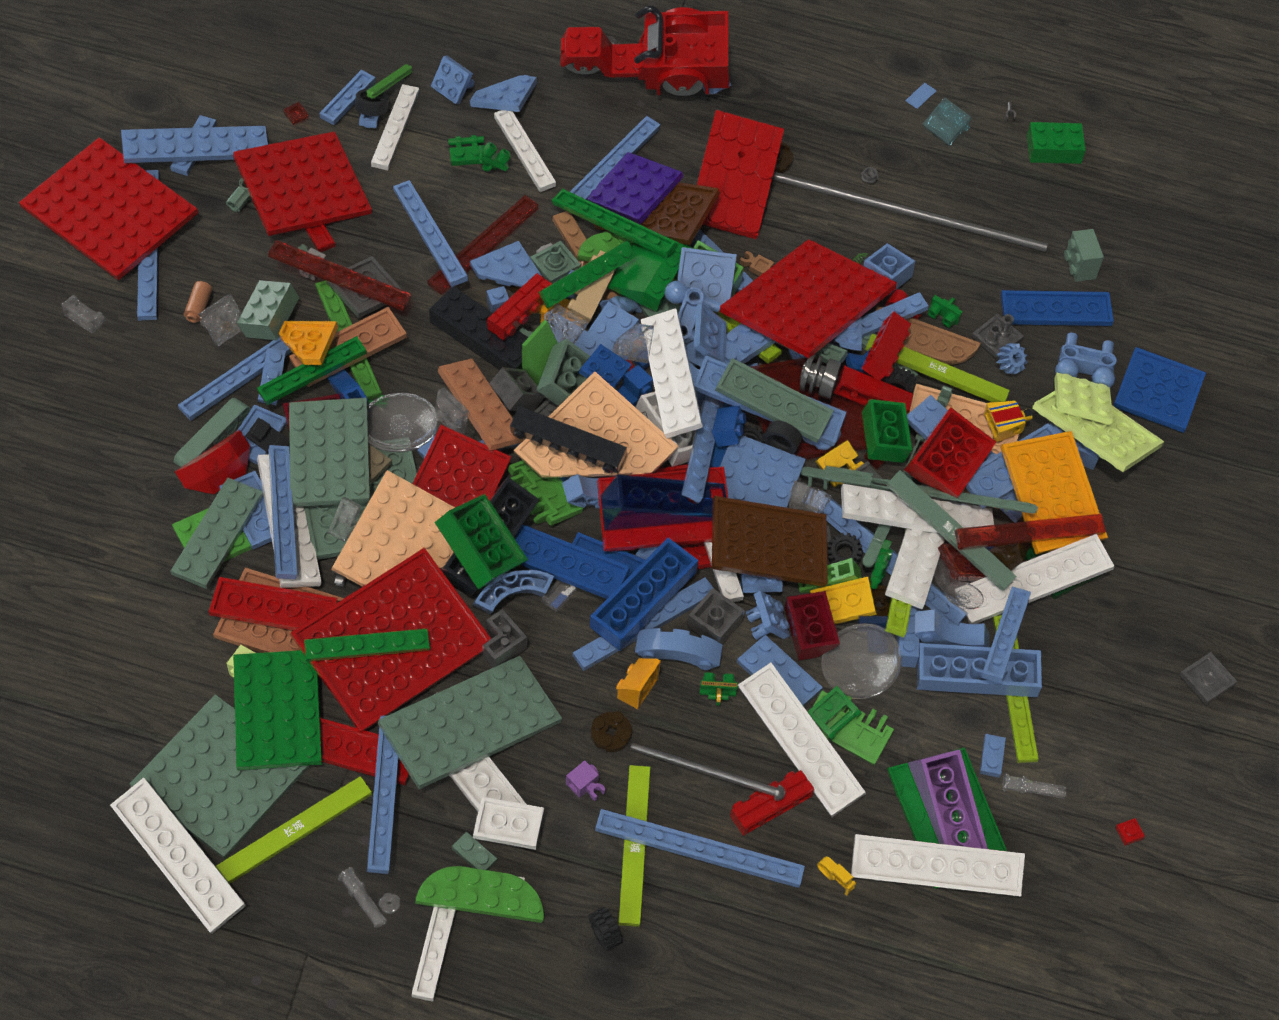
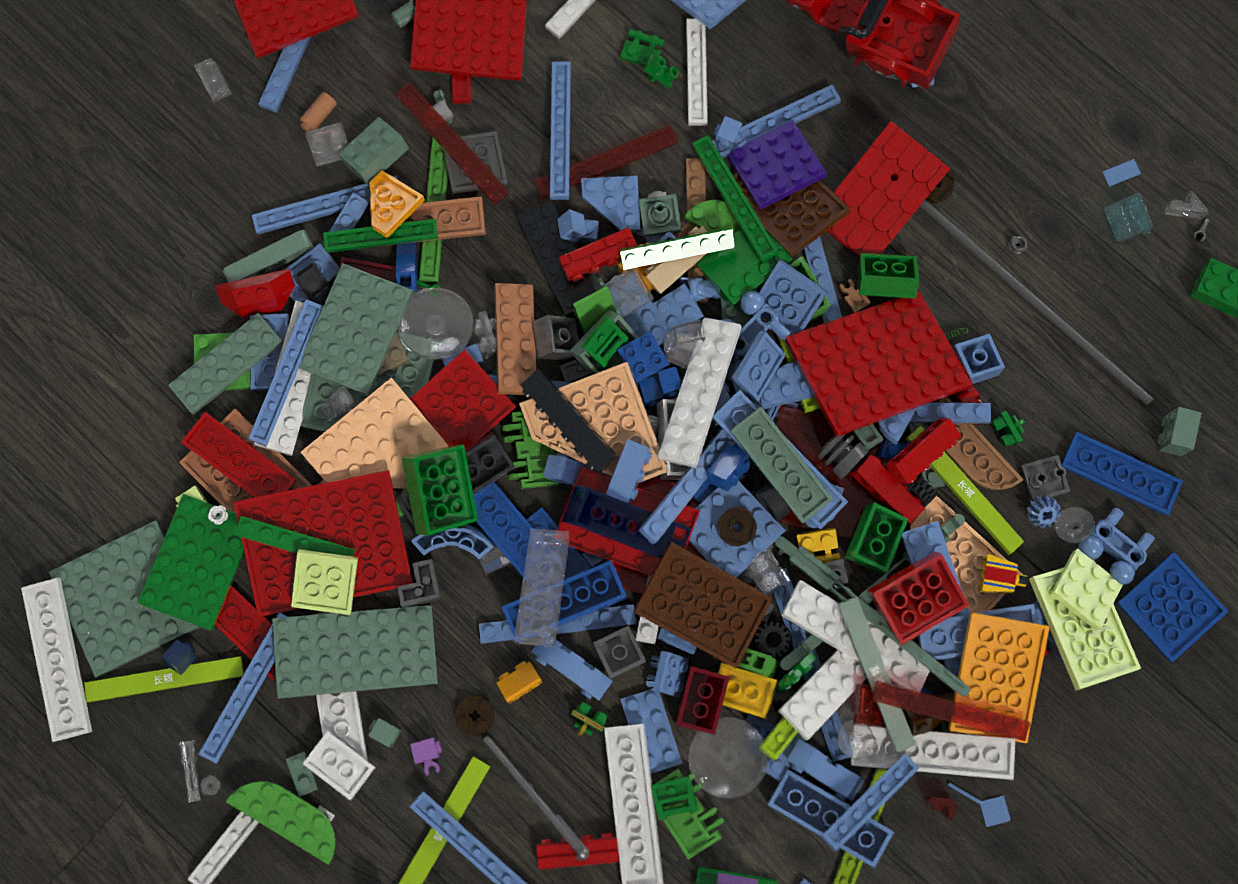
camera: 30 degrees right, 20 degrees up
none -> dark blue brick [161,639,197,675]
none -> white plate [208,505,228,525]
none -> yellowish green plate [291,549,358,615]
none -> sand green brick [368,718,401,748]
none -> clear plate [514,529,570,647]
none -> medium blue brick [557,209,587,243]
none -> green plate [581,317,629,368]
none -> medium blue brick [606,439,653,503]
none -> medium blue brick [714,116,742,149]
none -> dark brown plate [717,507,757,547]
none -> green brick [857,253,919,298]
none -> clear red bracket [926,796,957,820]
none -> medium blue piece [948,782,1011,827]
none -> clear dish [1055,507,1095,543]
none -> clear slope [1165,190,1208,220]

